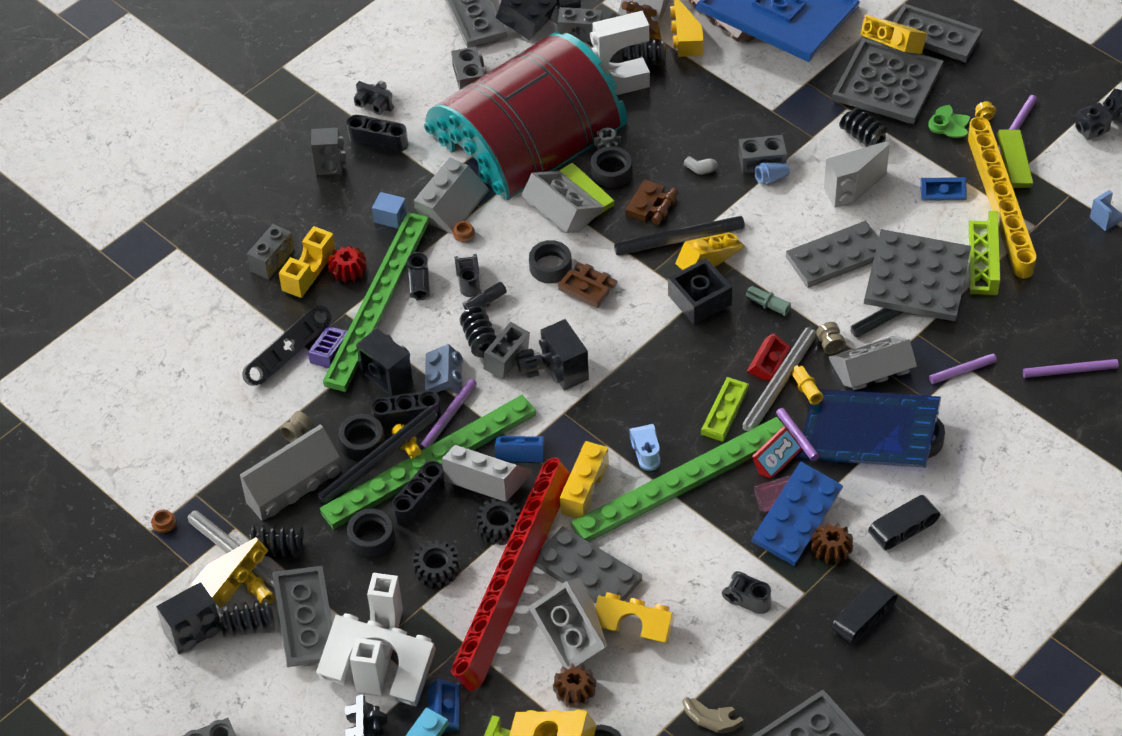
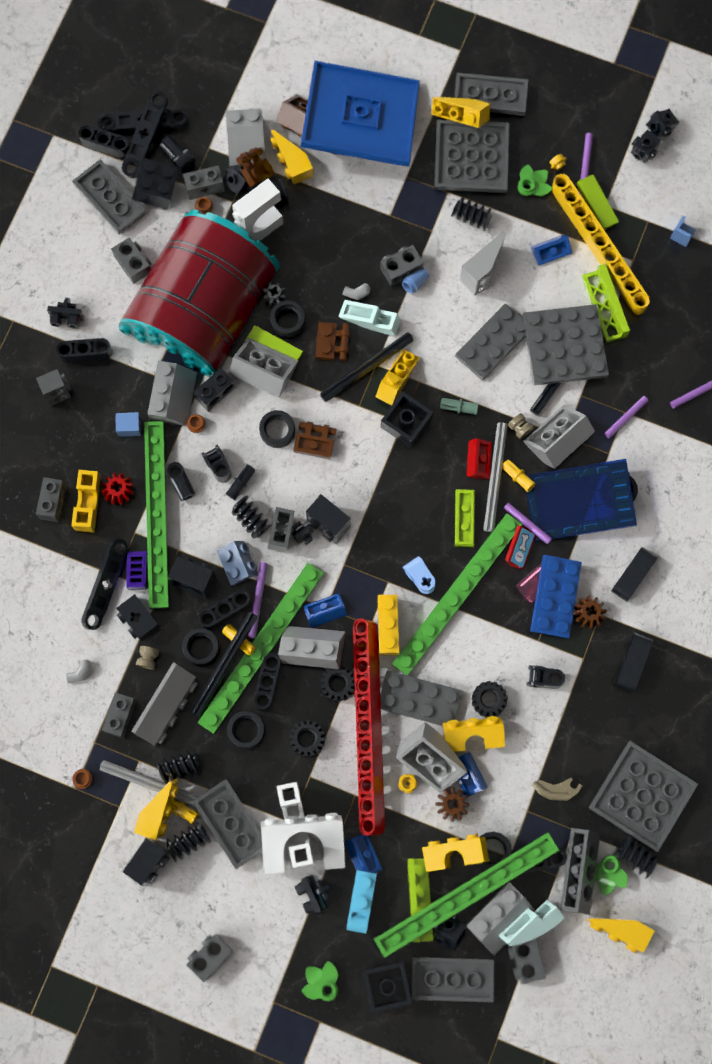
camera: 25 degrees left, 25 degrees up
none -> light grey arm [66,659,92,683]
none -> dark grey brick [102,693,137,738]
none -> black brick [116,594,160,642]
none -> black brick [193,367,236,412]
none -> light aqua slope [339,300,401,336]
none -> yellow plate [398,774,418,793]
none -> blue slope [458,752,487,797]
none -> black tyre [471,681,508,718]

